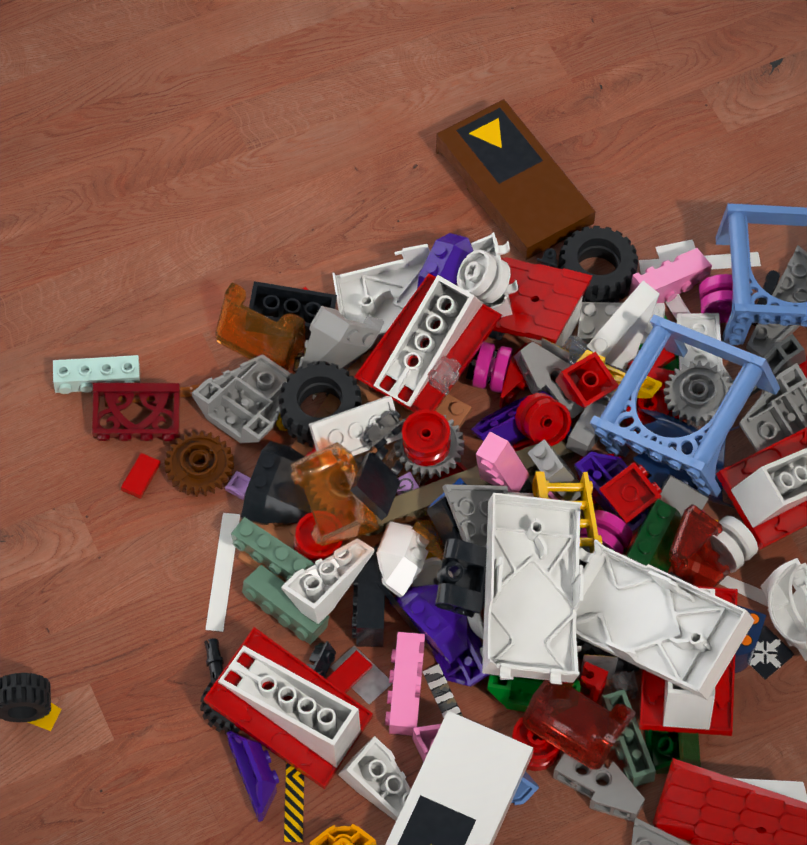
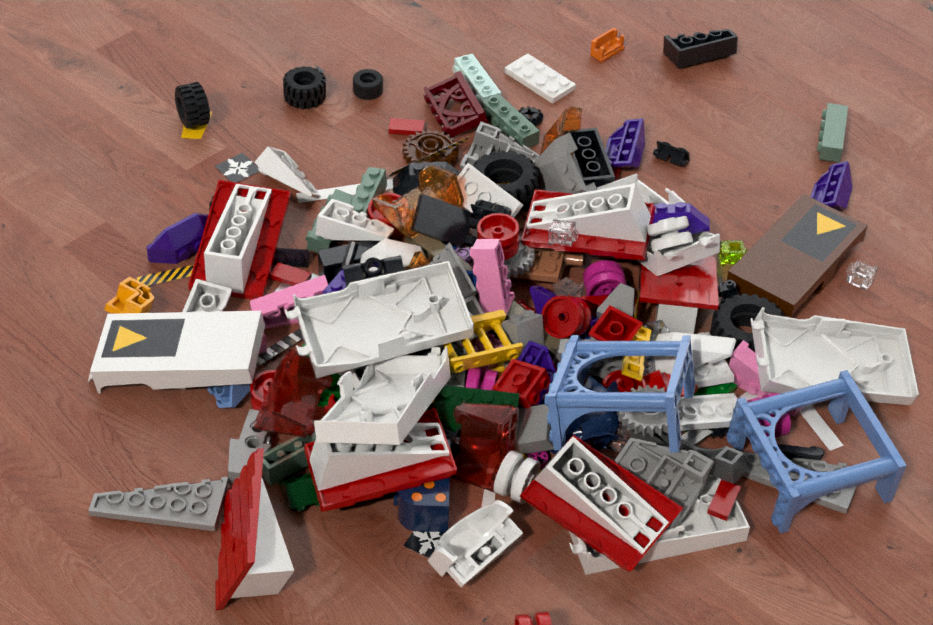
camera: 70 degrees right, 15 degrees down
none -> sticker [215,153,259,183]
none -> white wedge [255,146,321,199]
none -> black tyre [283,66,326,109]
none -> black tyre [353,69,383,100]
none -> sticker [386,136,470,179]
none -> sand green brick [482,94,540,148]
none -> white plate [504,53,576,104]
none -> black gear [518,106,543,126]
none -> clear brick [553,277,584,298]
none -> orange hinge [590,27,625,62]
none -> dark purple wedge [605,118,645,169]
none -> black hinge [653,141,690,167]
none -> black wedge [663,29,738,68]
none -> clear neon green brick [718,240,747,267]
none -> white piece [750,307,919,405]
none -> dark purple wedge [810,161,853,211]
none -> sand green brick [817,103,848,163]
none -> clear brick [846,260,878,290]

